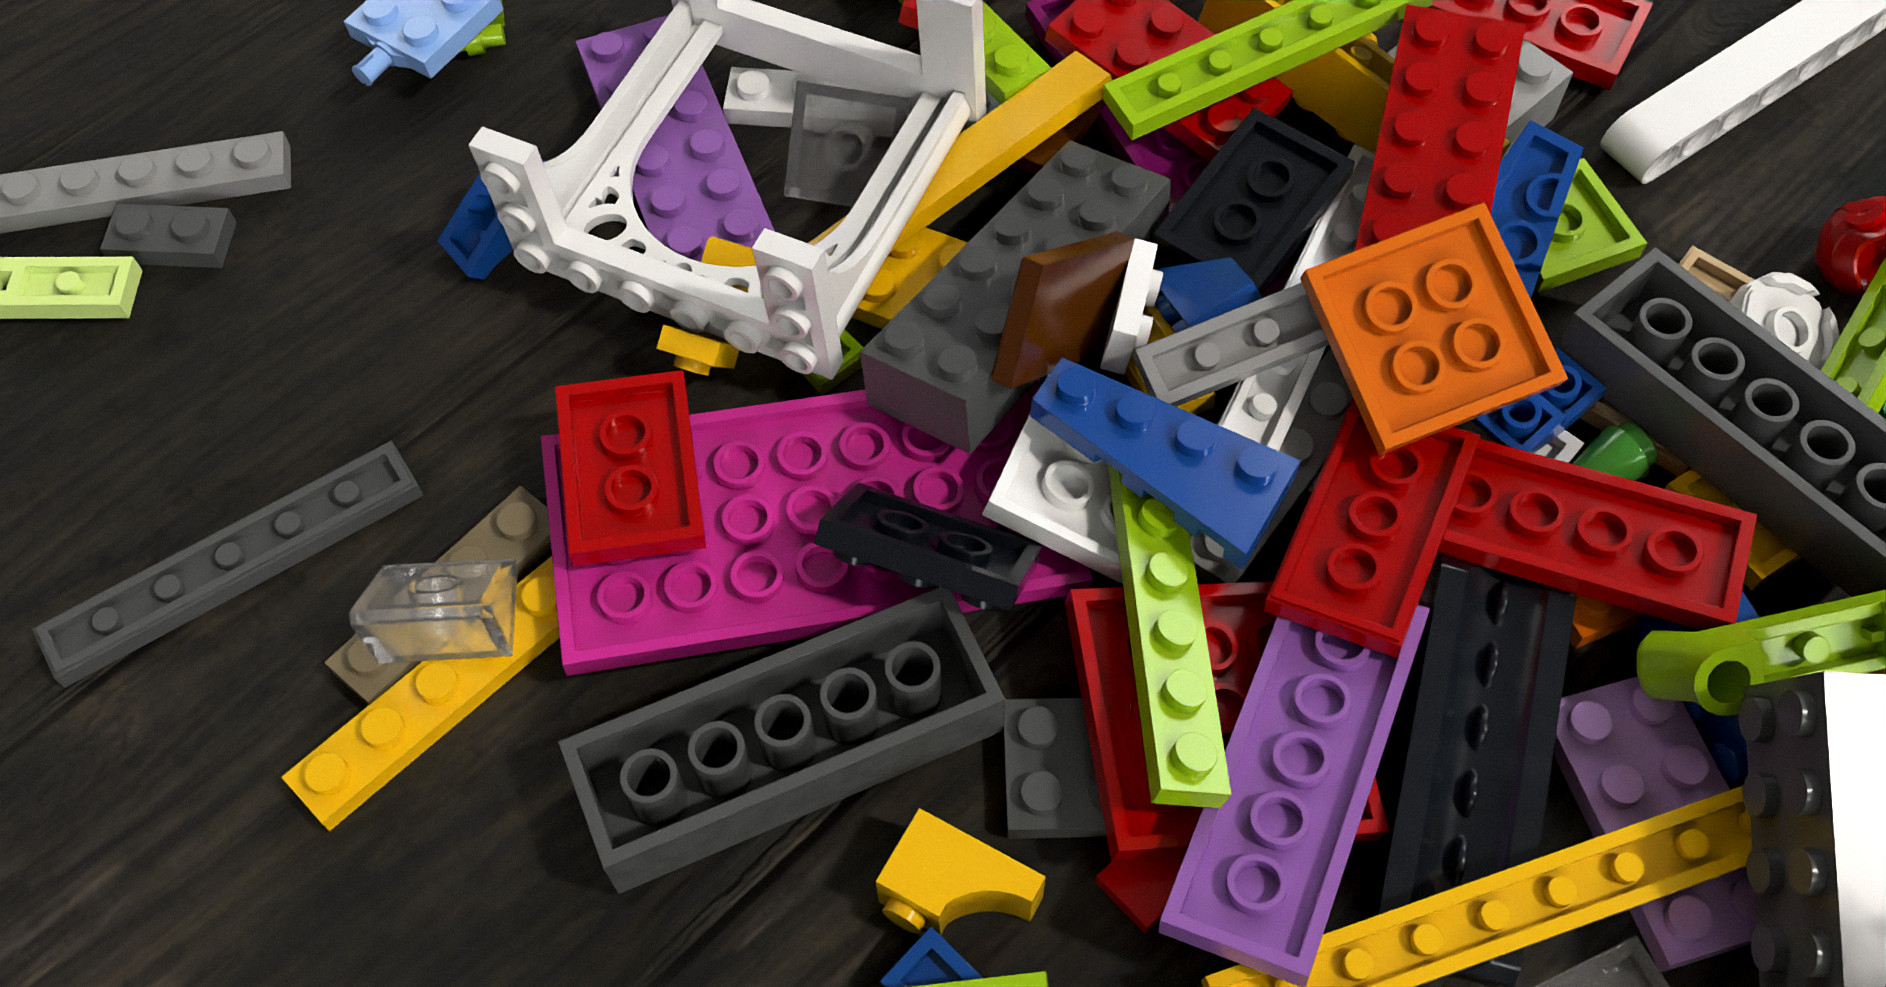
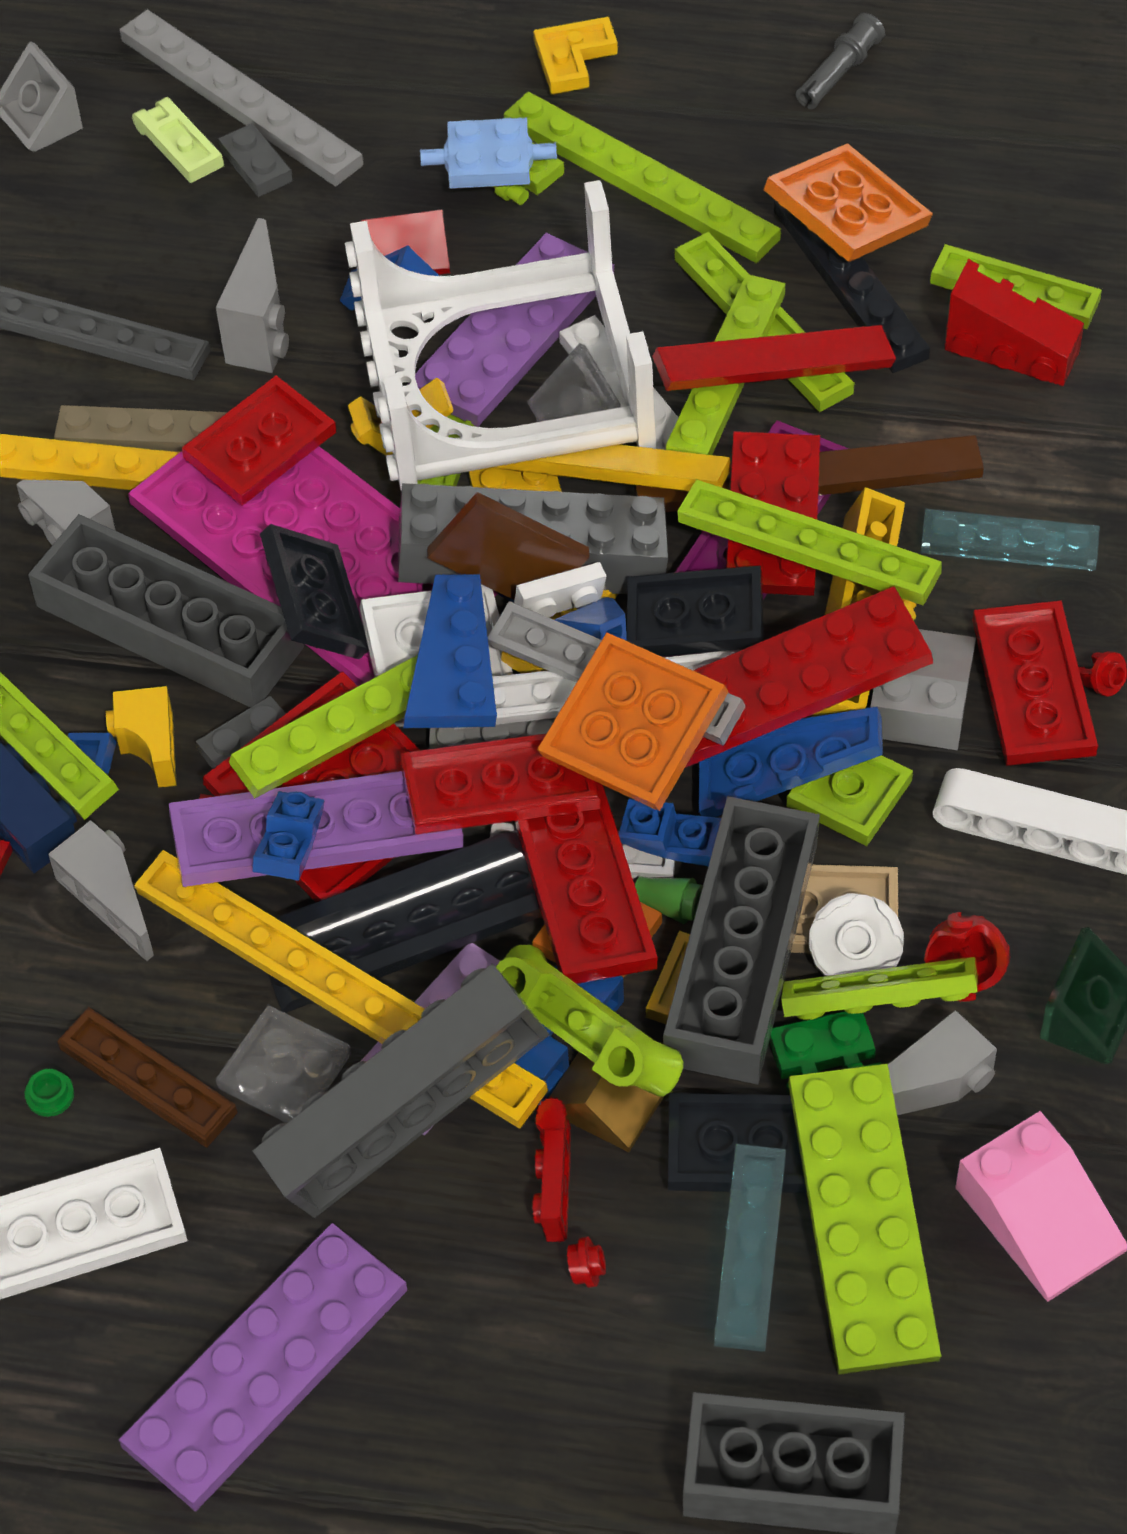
camera: 55 degrees right, 5 degrees down
clear slope [349,558,517,663] -> none
none -> light grey slope [16,480,115,545]
none -> light grey slope [216,218,289,373]
none -> blue slope [252,791,324,881]
none -> slope [360,209,450,275]

